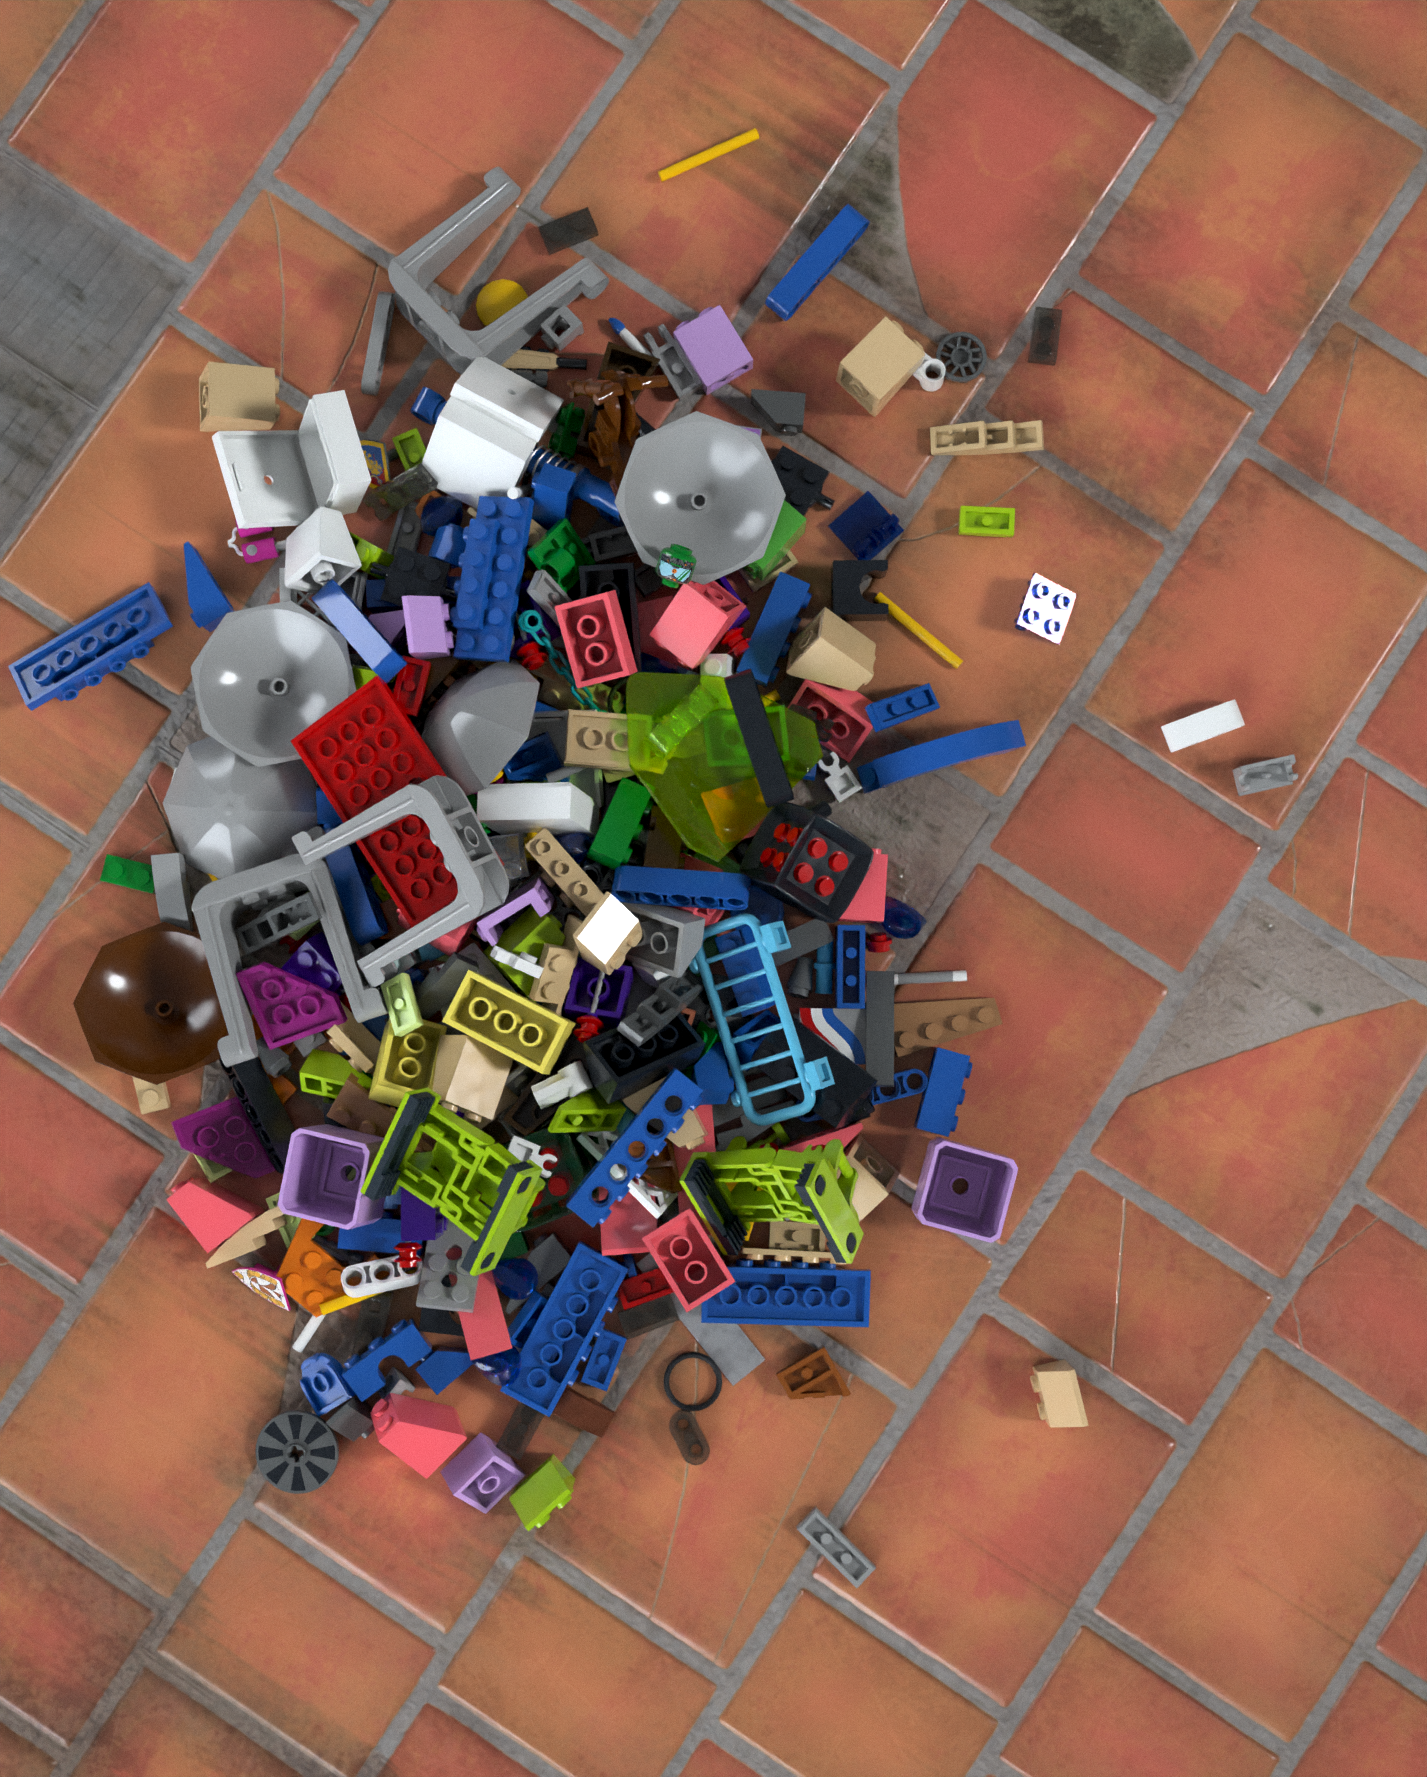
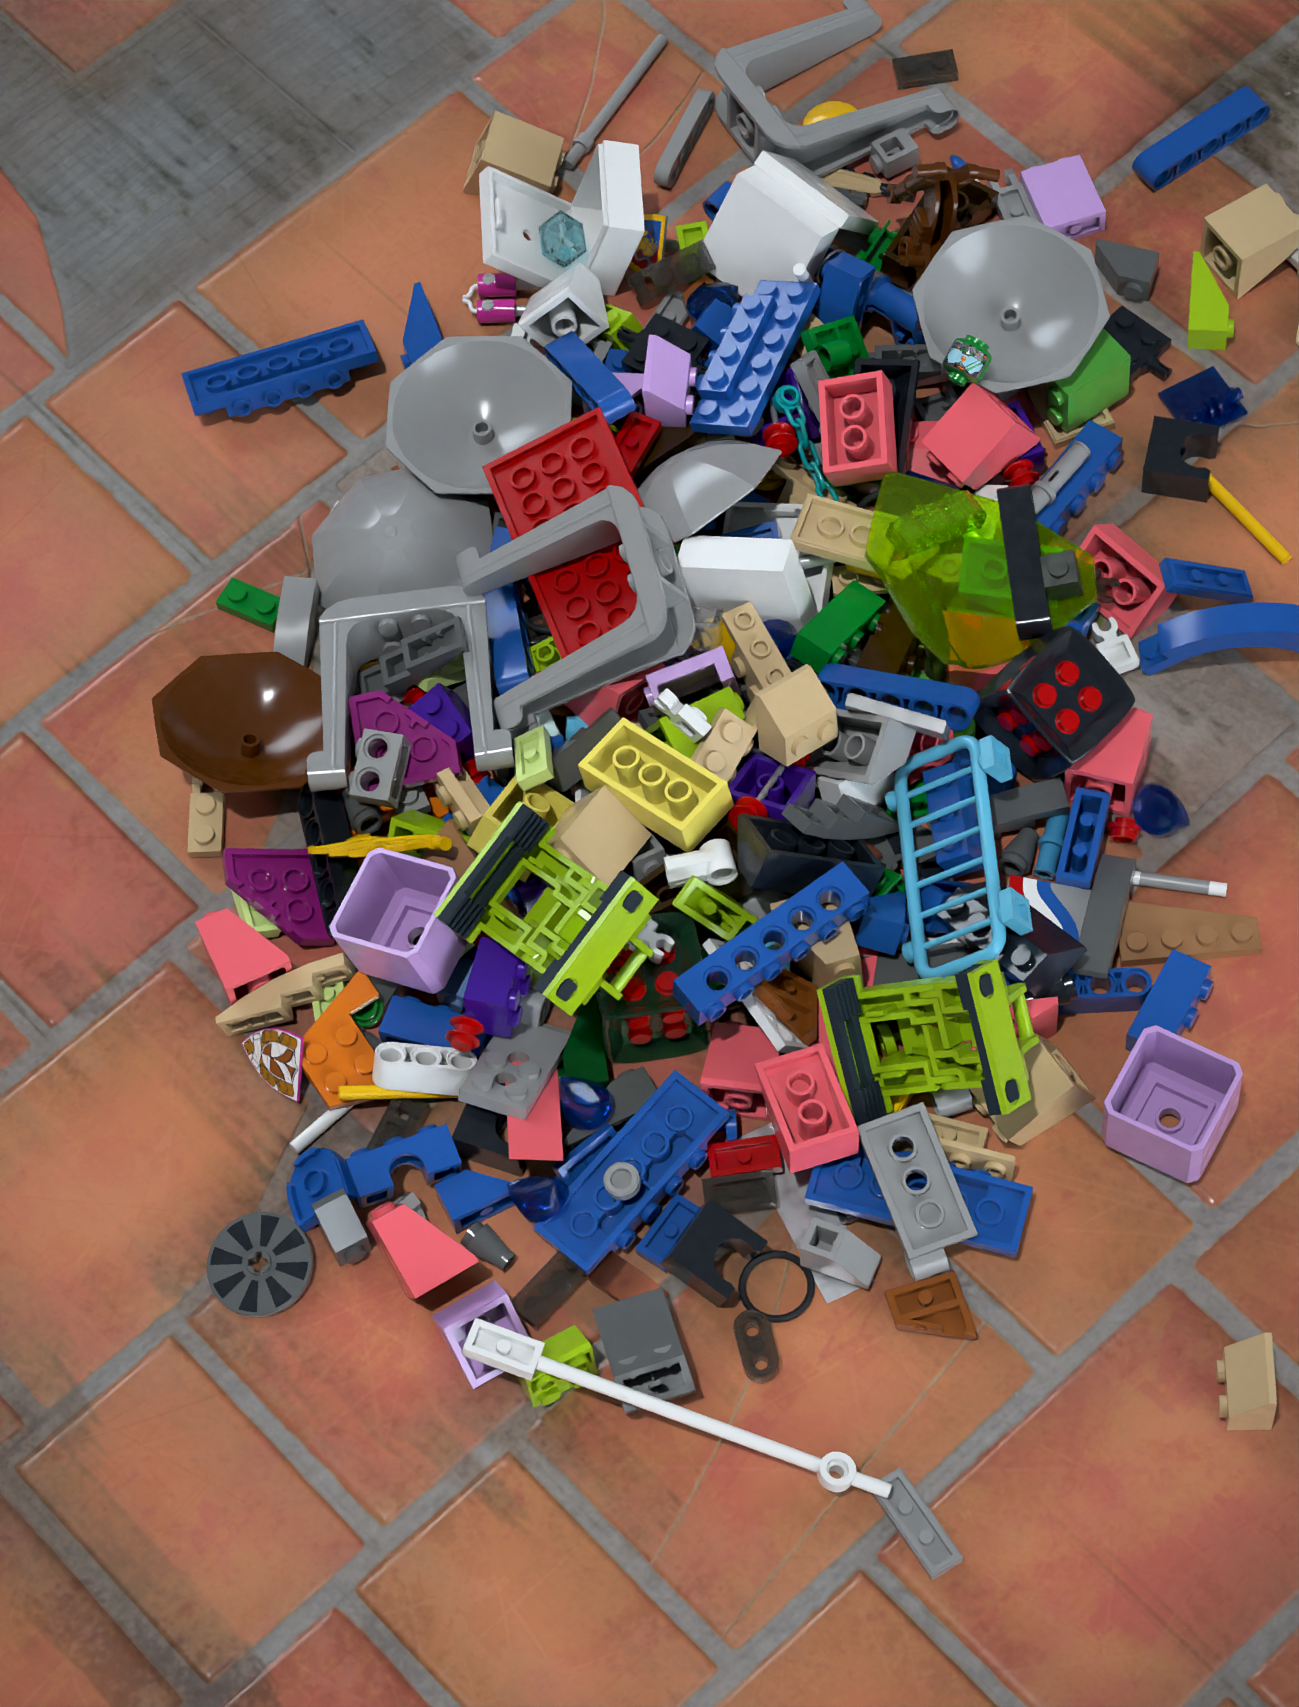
camera: 20 degrees right, 25 degrees down
yellow bar [658,128,759,182] -> none
tan slope [786,607,876,691] -> none
none -> yellow piece [307,833,452,857]
none -> light grey brick [348,728,412,809]
none -> dark grey cone [461,1221,516,1271]
none -> white bar [461,1318,892,1498]
none -> clear light blue brick [538,210,587,268]
none -> light grey bar [562,34,668,169]
none -> dark grey slope [592,1287,696,1415]
none -> light grey tile [603,1162,641,1200]
none -> black piece [660,1198,768,1307]
none -> light grey slope [799,1217,881,1290]
none -> light grey tile [845,693,951,741]
none -> light grey hinge [857,1102,978,1282]
none -> light grey pin [1031,441,1091,515]
none -> pearl dark grey brick [1040,550,1084,601]
none -> lime slope [1187,251,1235,350]

